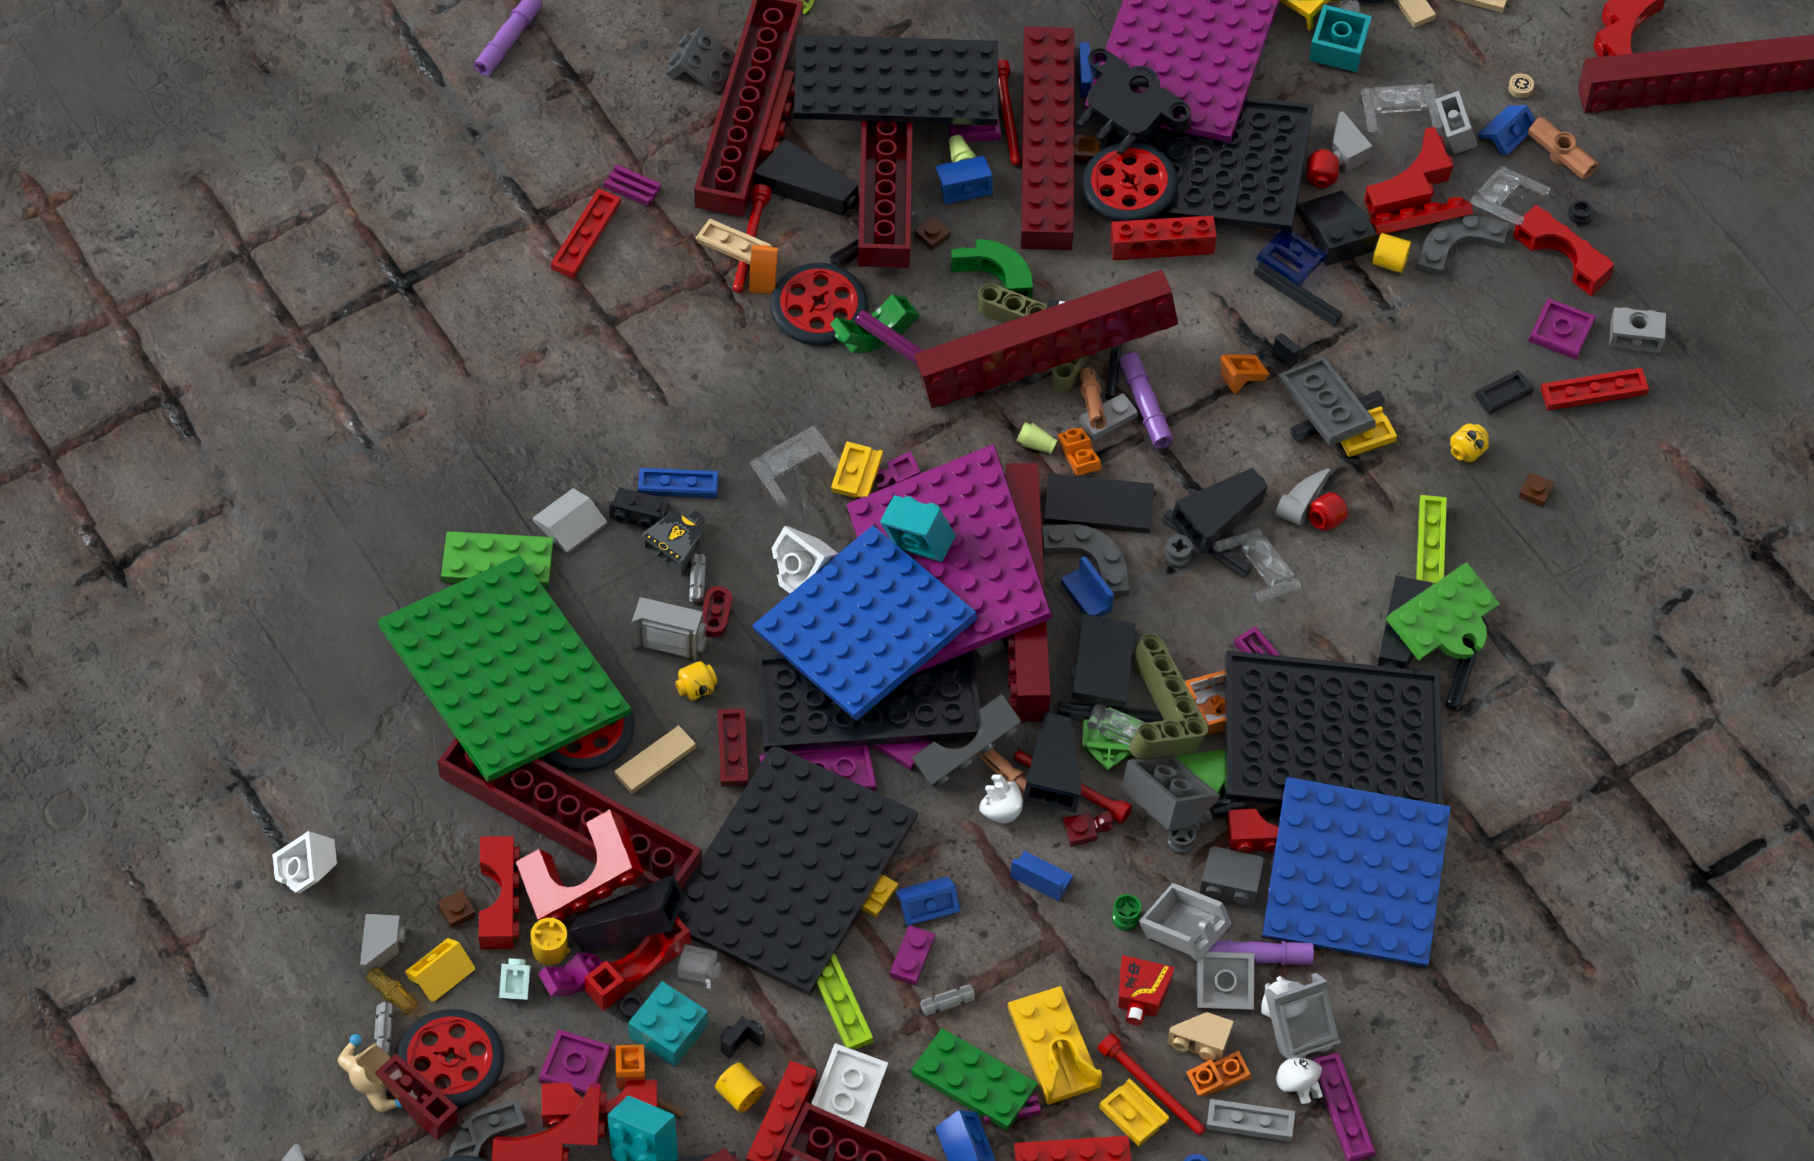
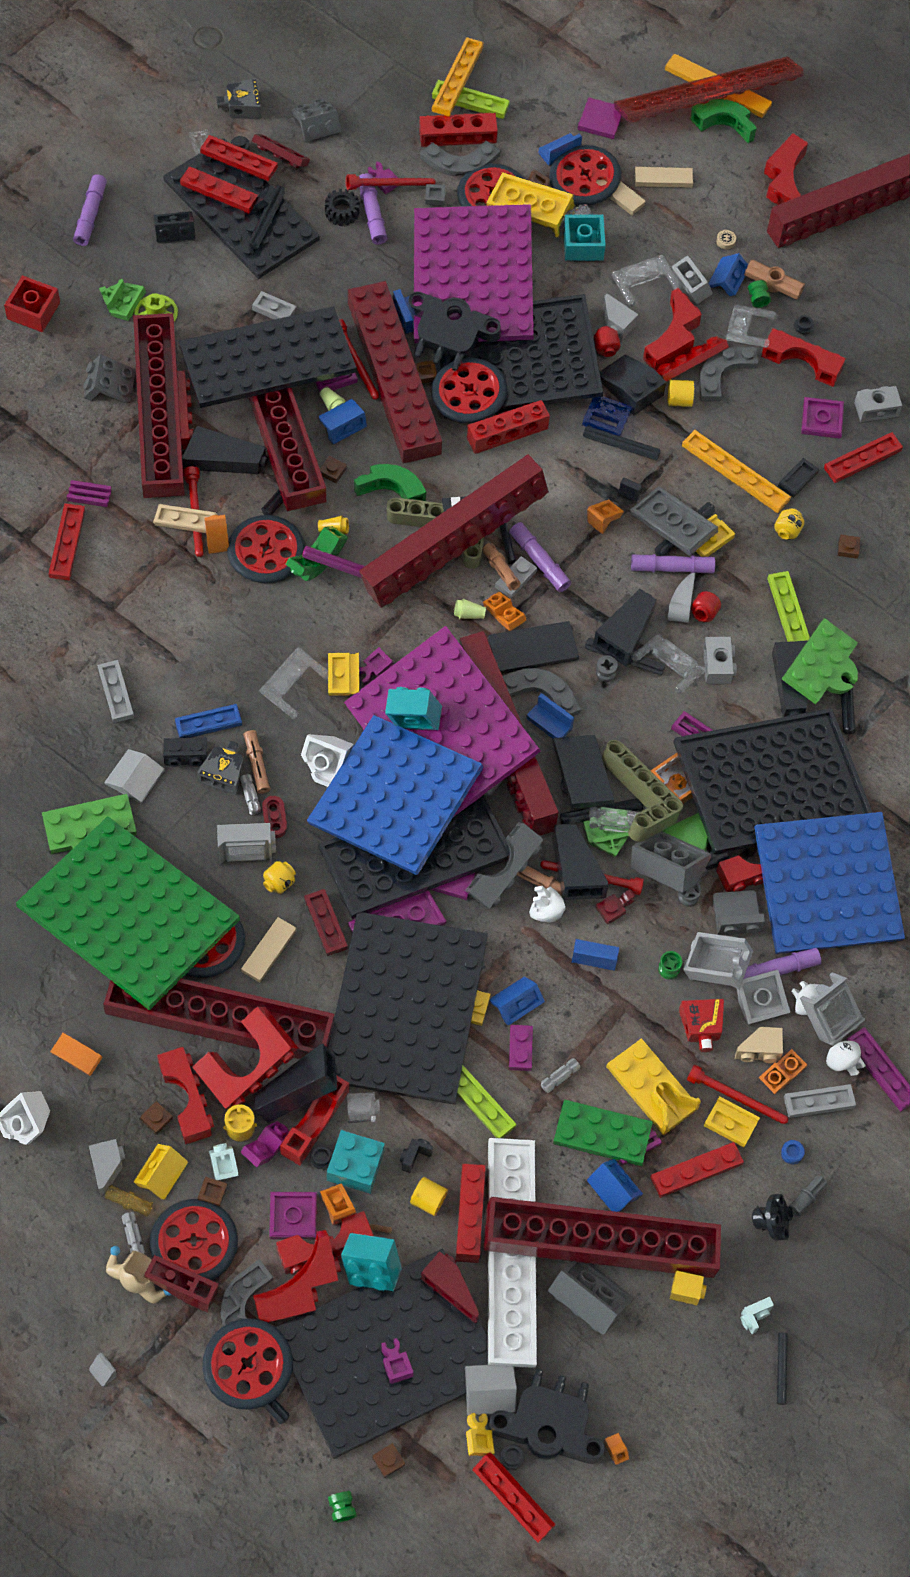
camera: 20 degrees left, 5 degrees up
none -> orange slope [50,1033,103,1076]
none -> light grey plate [97,660,134,723]
none -> reddish brown plate [198,1177,227,1207]
none -> nougat pin [243,730,271,794]
none -> light grey plate [252,291,296,319]
none -> yellow cone [318,516,349,534]
none -> medium lavender piece [631,554,715,574]
none -> light orange tile [682,430,791,513]
none -> light grey brick [703,637,737,684]
none -> green wheel [748,280,771,308]

